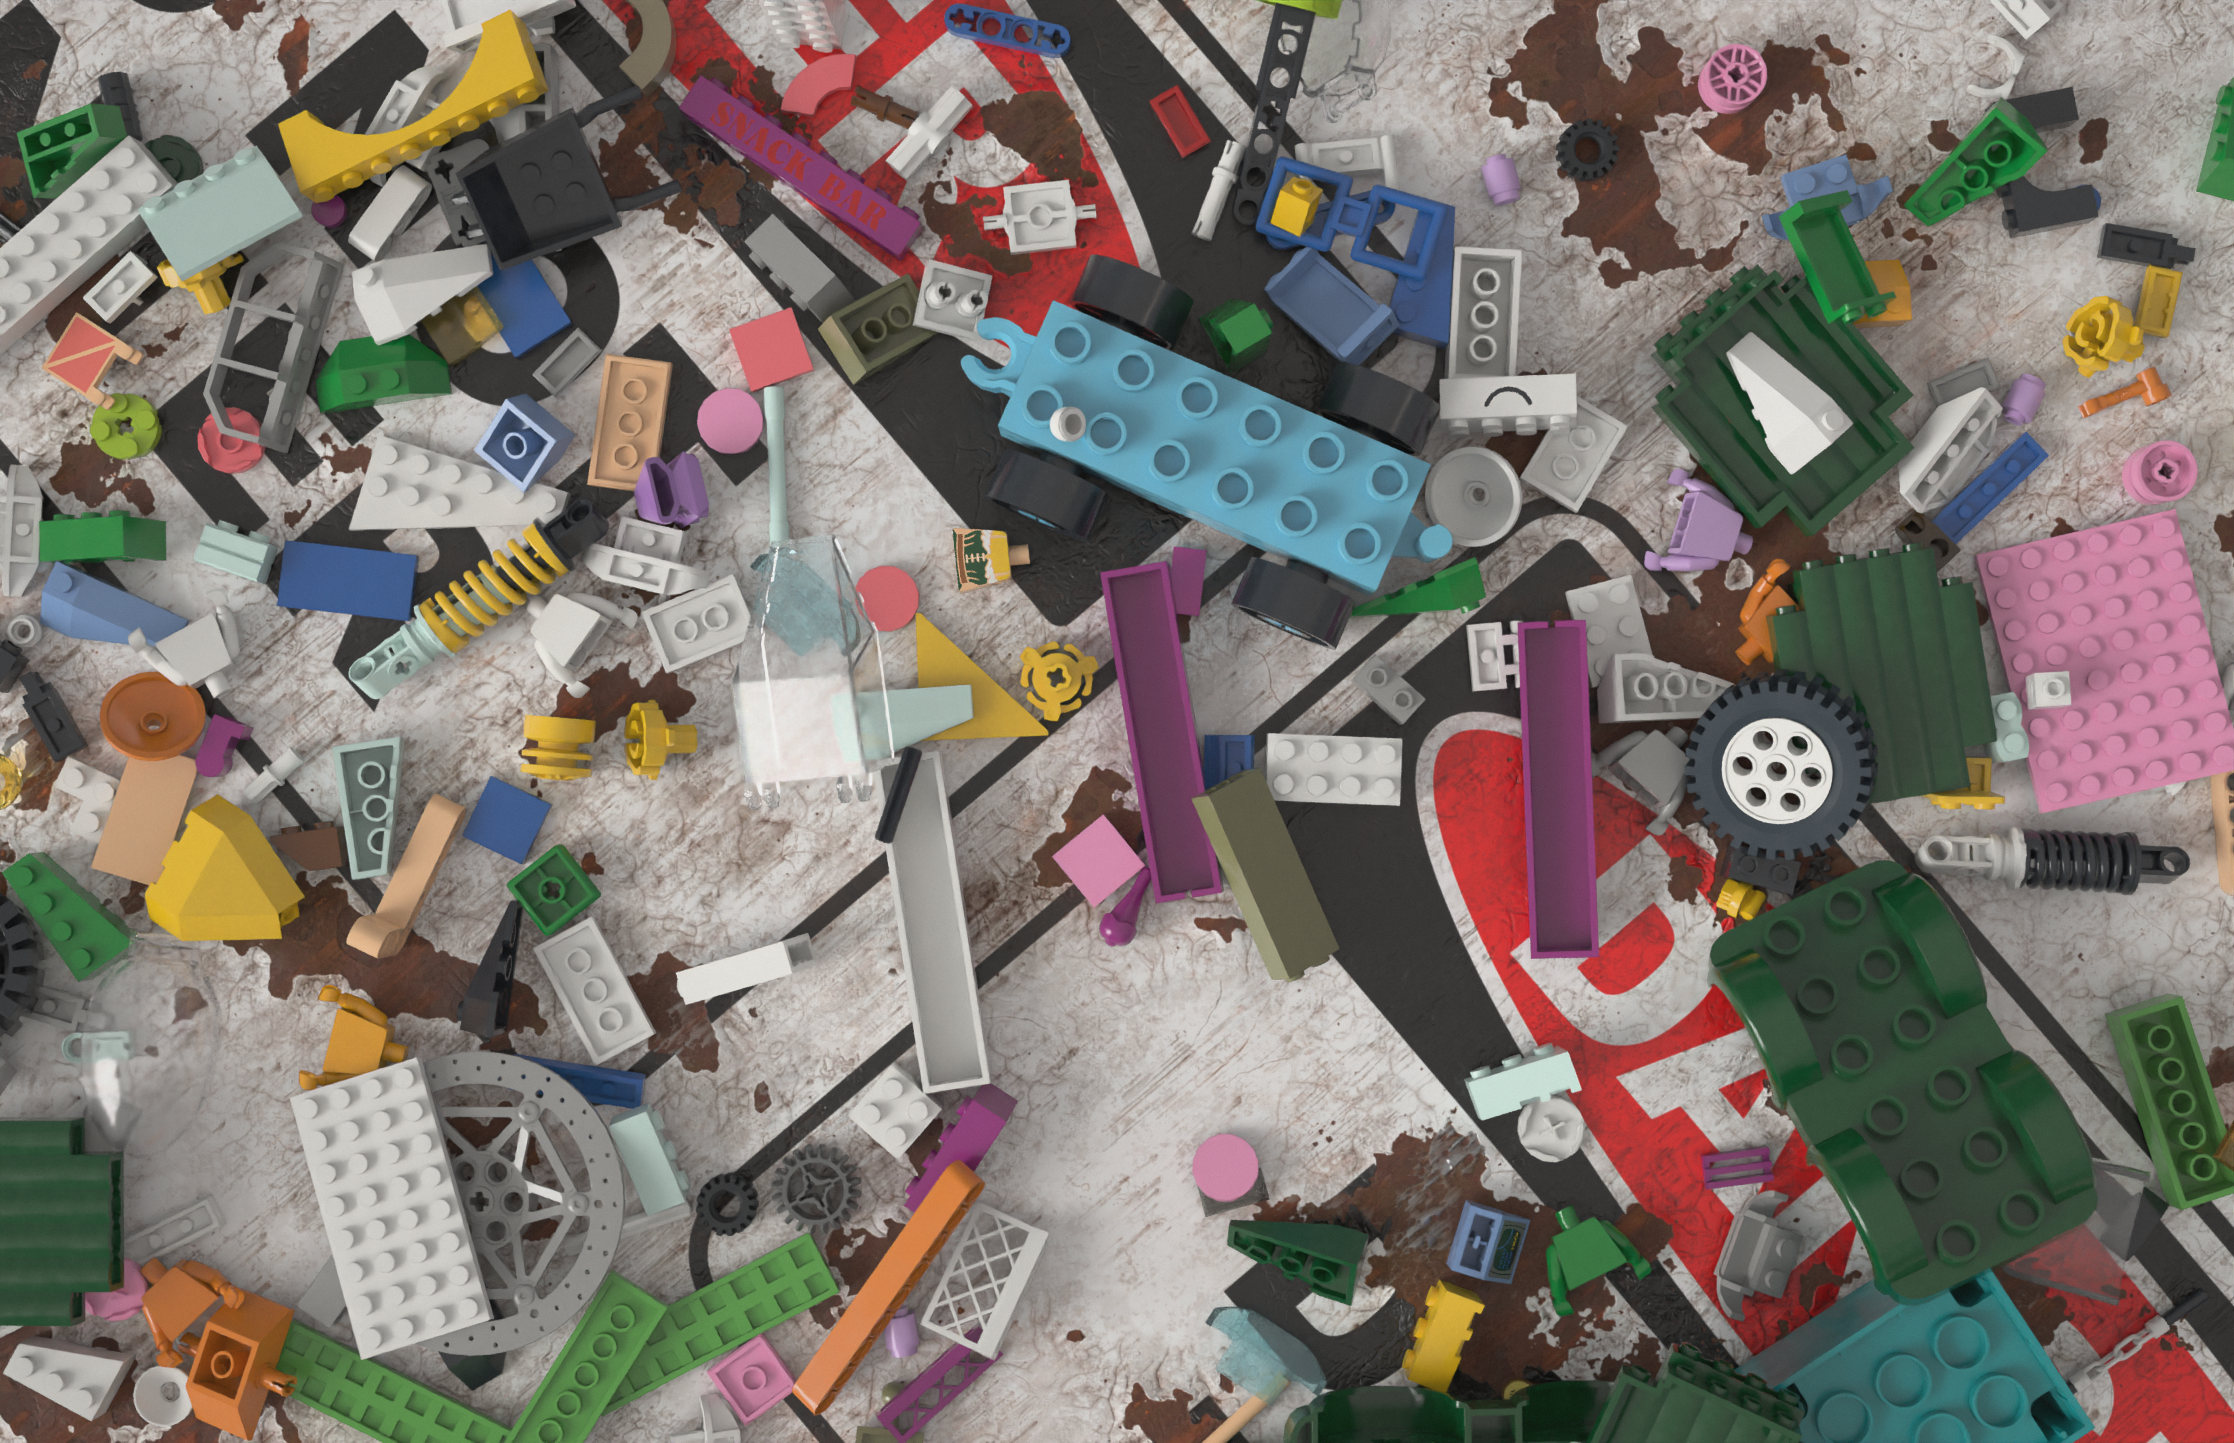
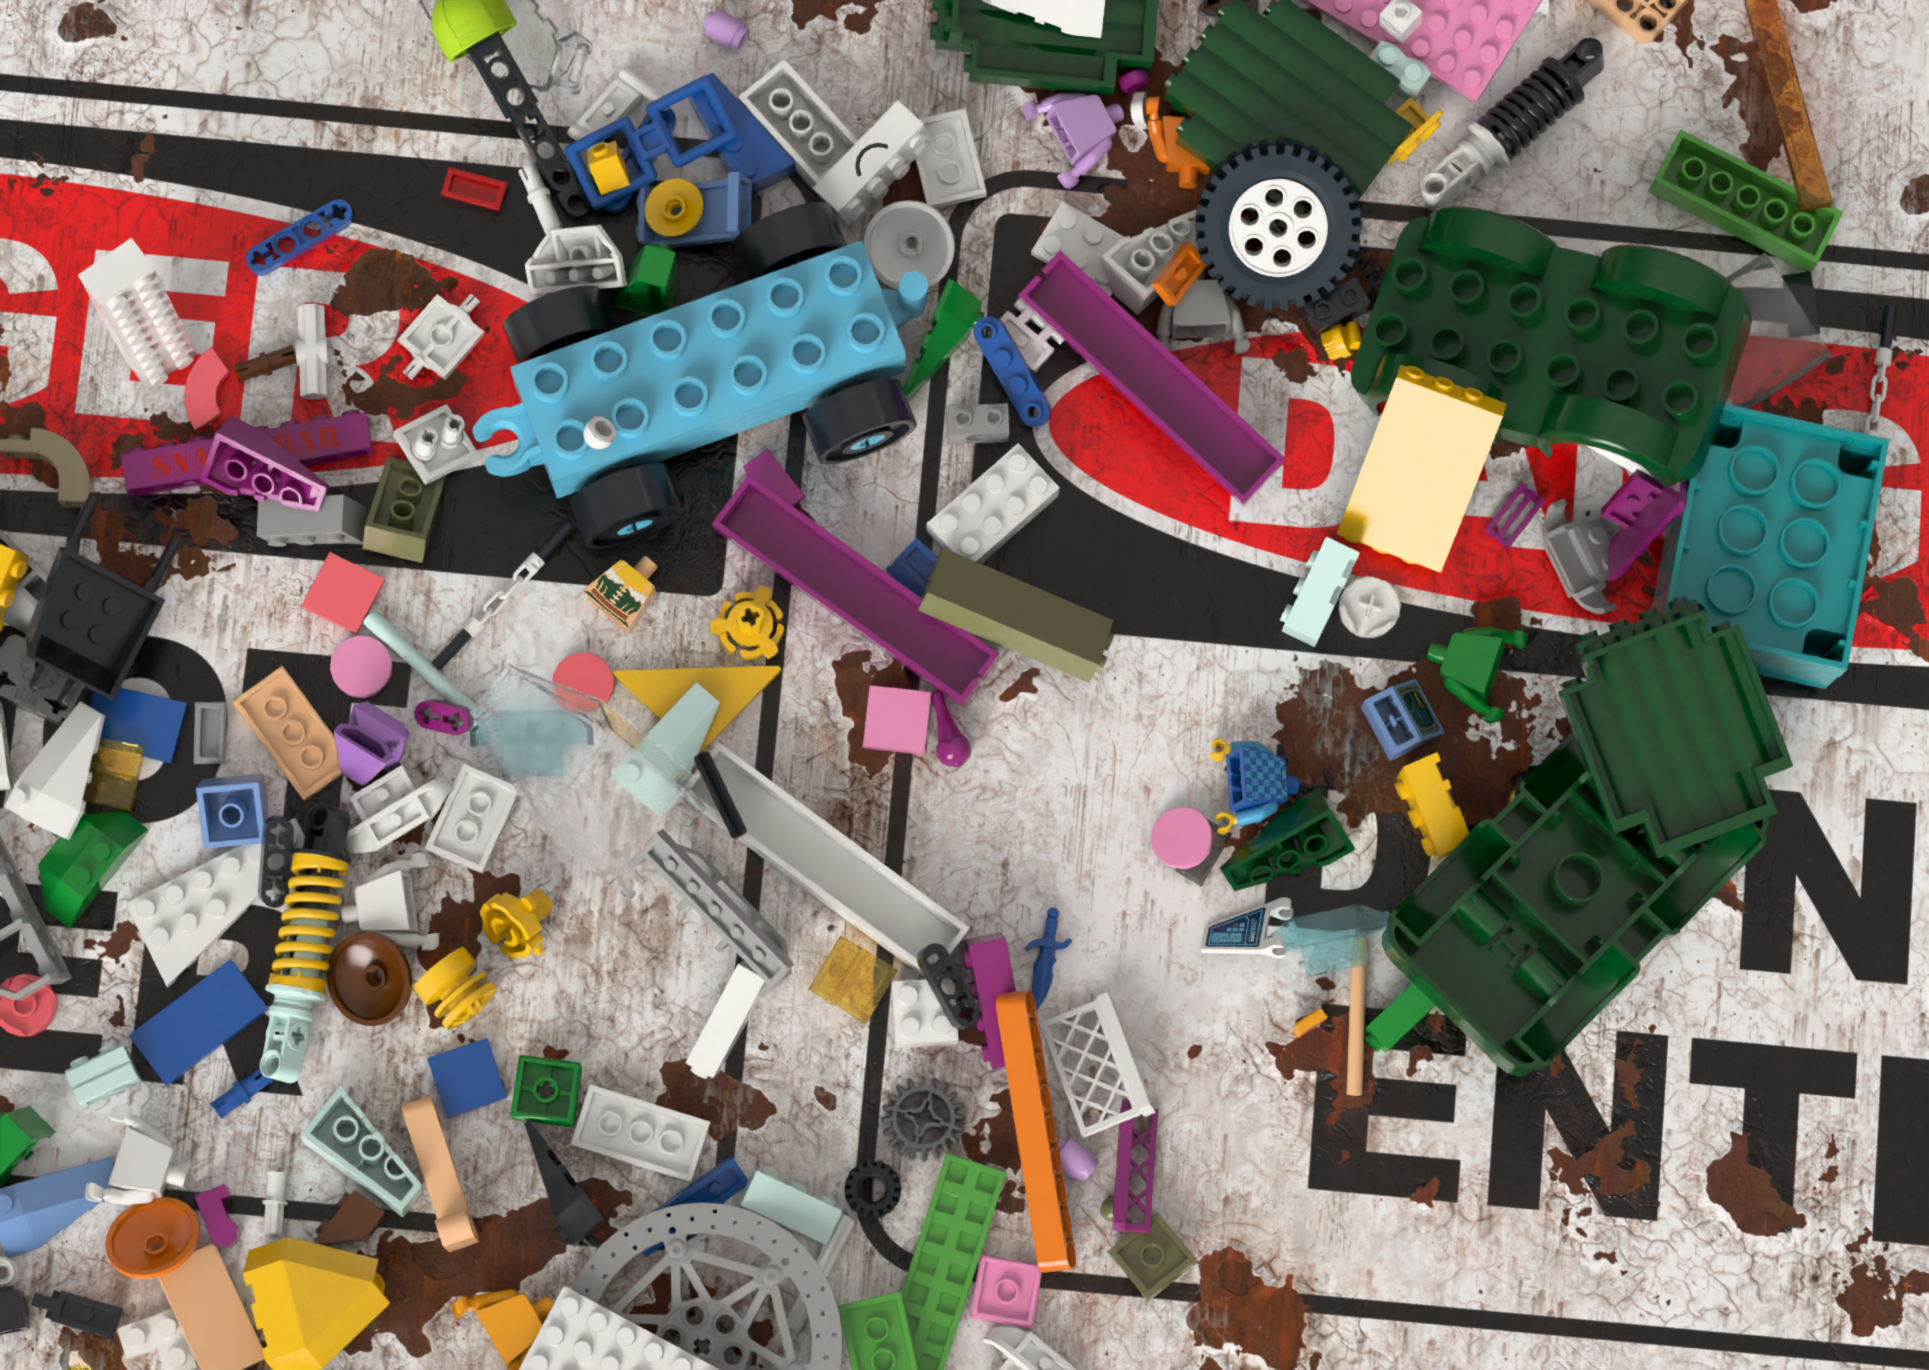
camera: 55 degrees left, 10 degrees down
none -> magenta wedge [200,416,329,512]
none -> blue pin [210,1066,273,1119]
none -> black beam [258,815,294,908]
none -> reddish brown dish [327,932,412,1026]
none -> magenta beam [414,699,474,735]
none -> piece [431,520,575,671]
none -> white wedge [525,225,627,295]
none -> light grey plate [632,829,794,998]
none -> yellow dish [645,178,704,237]
none -> clear yellow slope [808,936,898,1024]
none -> black beam [917,943,980,1030]
none -> blue plate [974,316,1052,427]
none -> blue piece [1024,907,1072,1011]
none -> magenta tile [1118,69,1150,93]
none -> white tile [1131,92,1148,130]
none -> orange plate [1151,241,1207,307]
none -> flag [1201,897,1293,958]
none -> torso [1210,738,1299,834]
none -> light orange tile [1293,1008,1328,1038]
none -> panel [1337,365,1507,572]
none -> magenta bracket [1601,469,1687,581]

